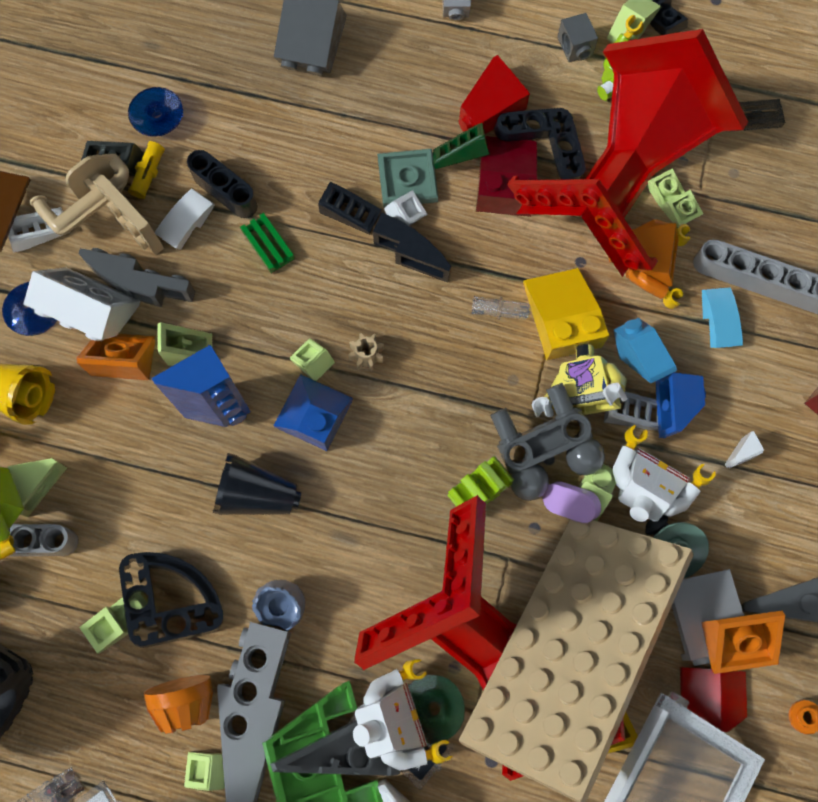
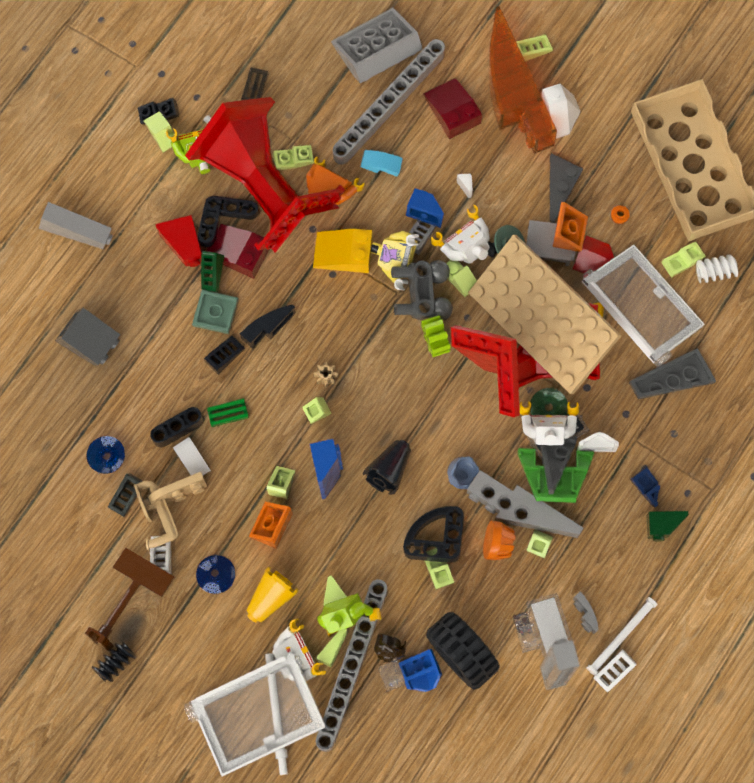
camera: 65 degrees left, 0 degrees up
white slope [24,267,140,341] -> none
dark grey slope [78,248,195,307] -> none
yellow pin [128,141,165,199] -> none
blue slope [273,374,353,451] -> none
white slope [384,190,427,226] -> none
clear axle [472,296,530,320] -> none
lavender tile [542,482,601,523] -> none
dark grey brick [557,13,598,62] -> none
dark azure slope [613,318,677,383] -> none

